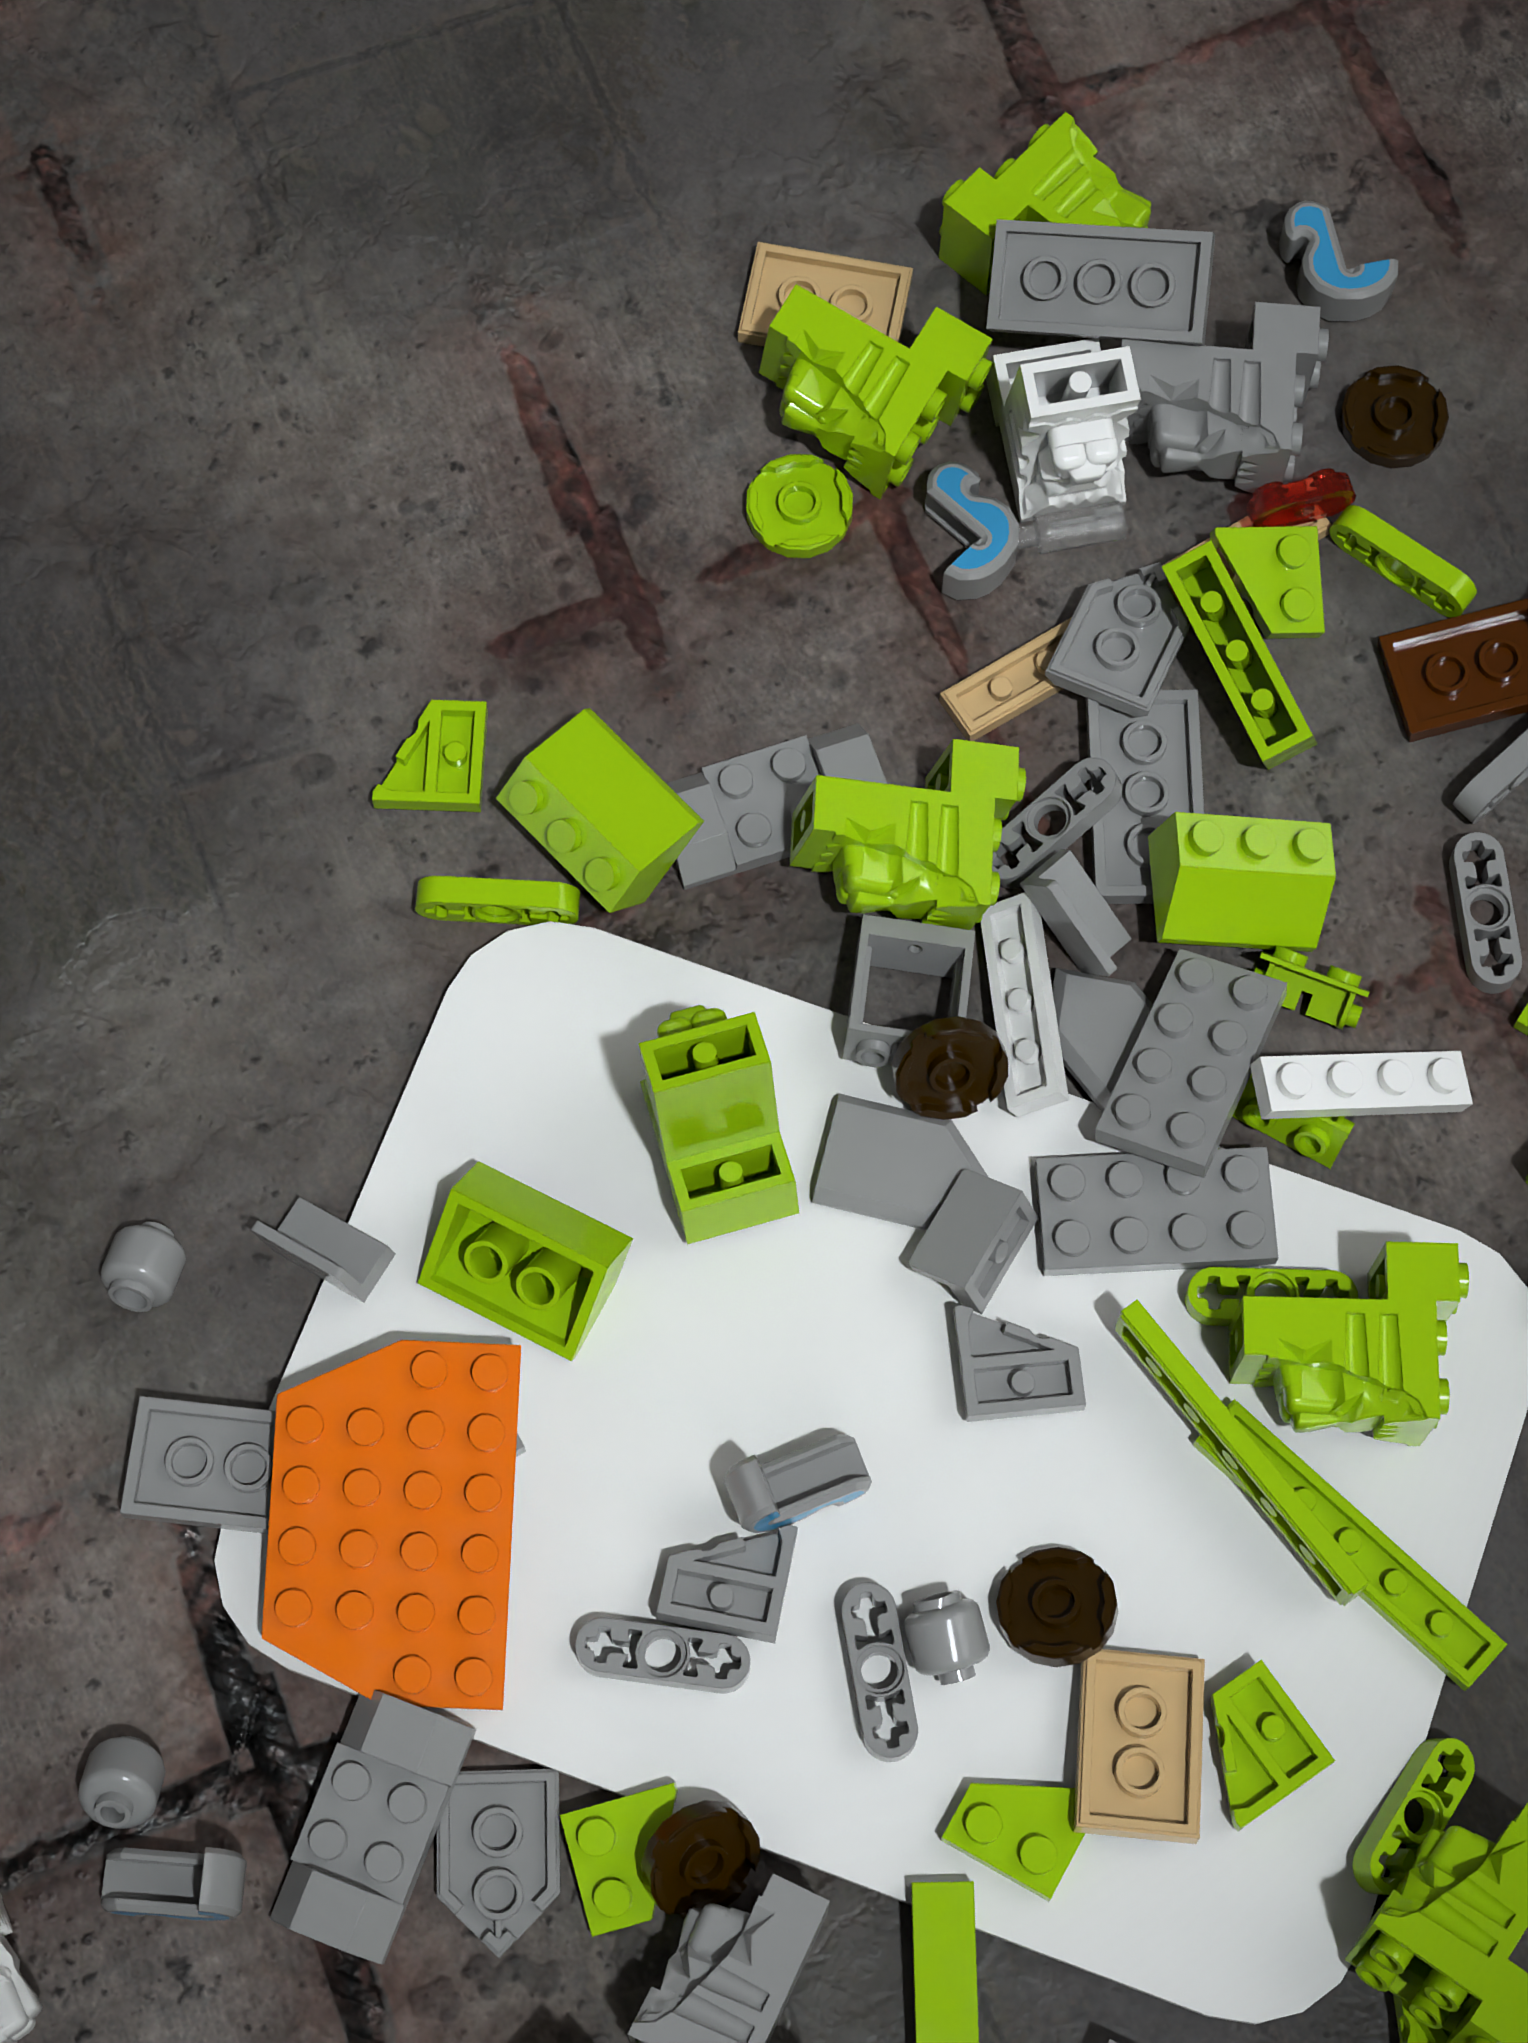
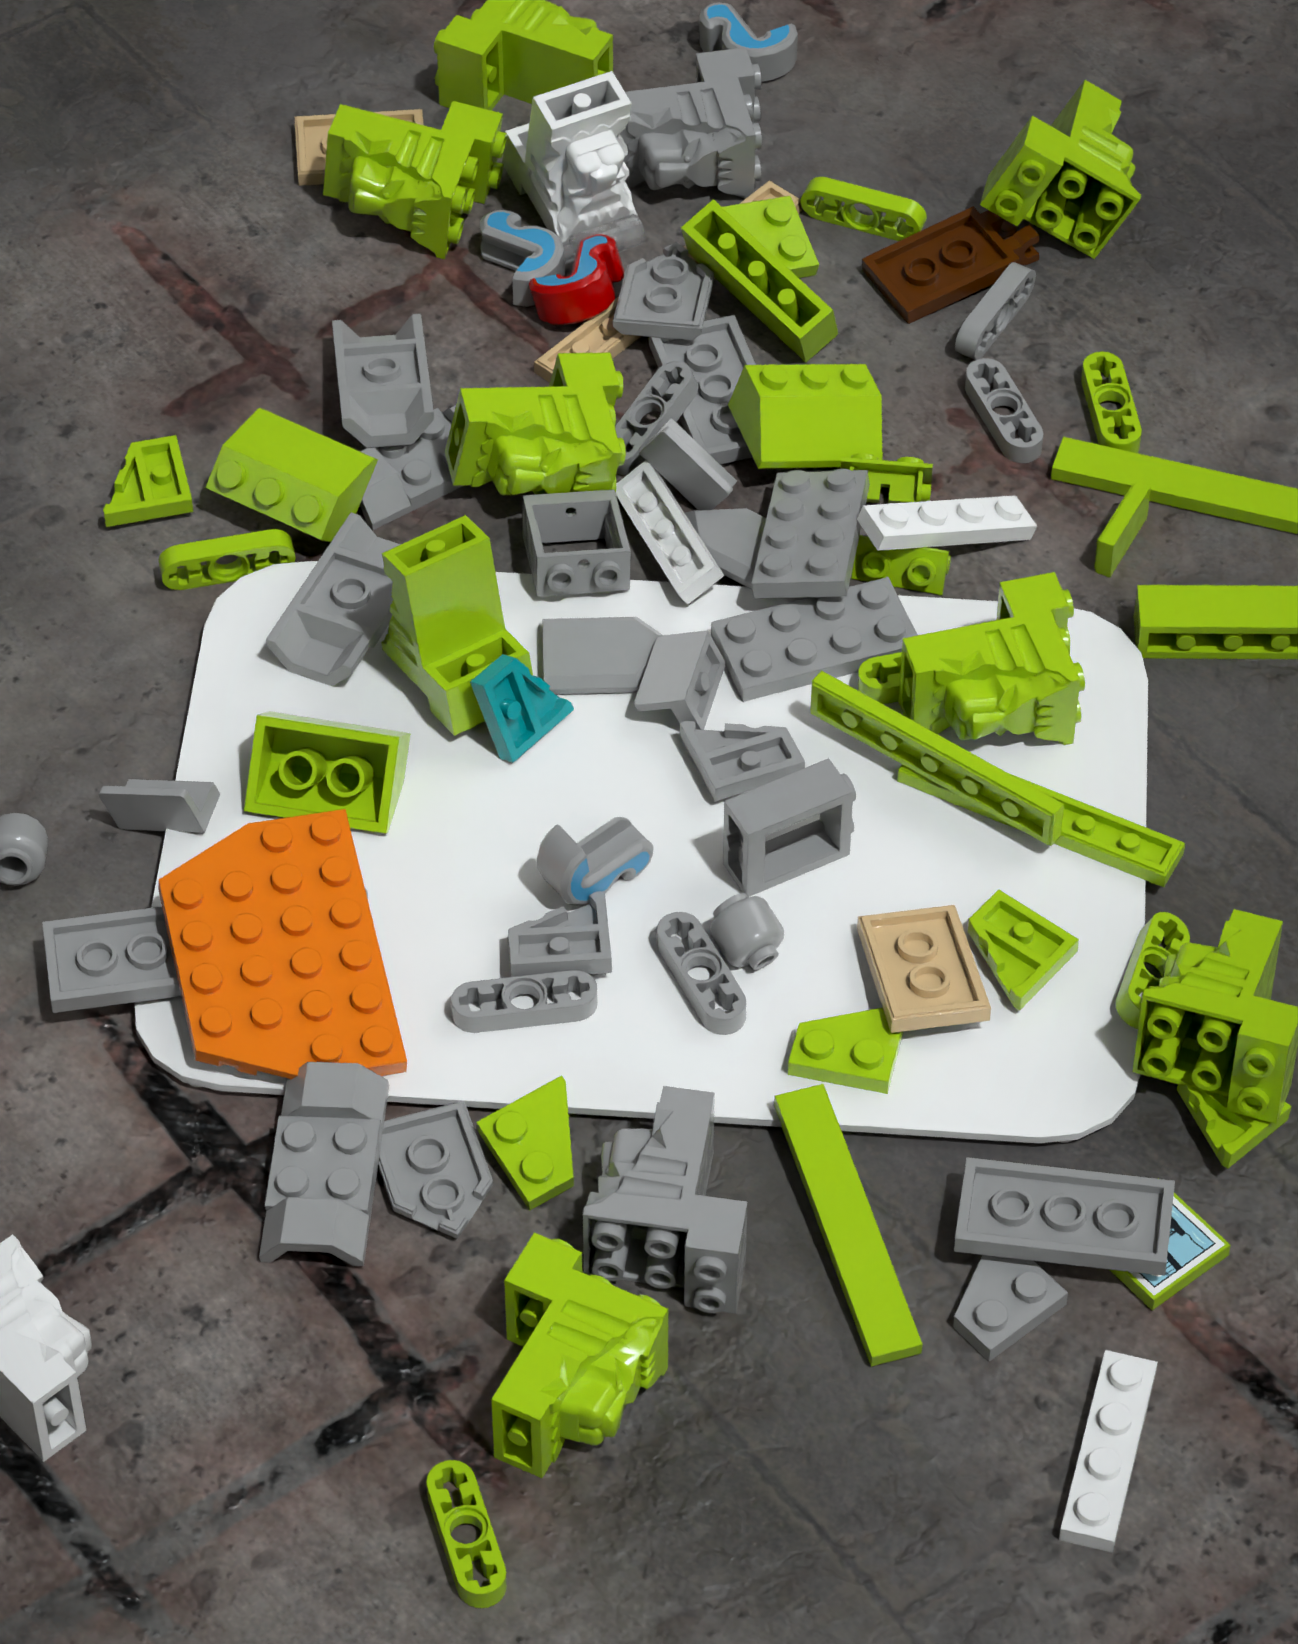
camera: 15 degrees left, 20 degrees down
light grey head [78,1736,166,1829] -> none
light grey animal [100,1847,247,1921] -> none
dark brown tile [641,1800,760,1919] -> none
lime tile [746,454,853,558] -> none
dark brown tile [892,1016,1008,1120] -> none
light grey plate [986,219,1215,346] -> none
dark brown tile [996,1547,1119,1668] -> none
clear red plate [1246,468,1356,527] -> none
dark brown tile [1339,365,1449,469] -> none
none -> light grey piece [266,512,401,686]
none -> light grey piece [332,314,434,448]
none -> teal wing [470,654,574,763]
none -> red animal [529,234,625,325]
none -> light grey window [723,758,856,897]

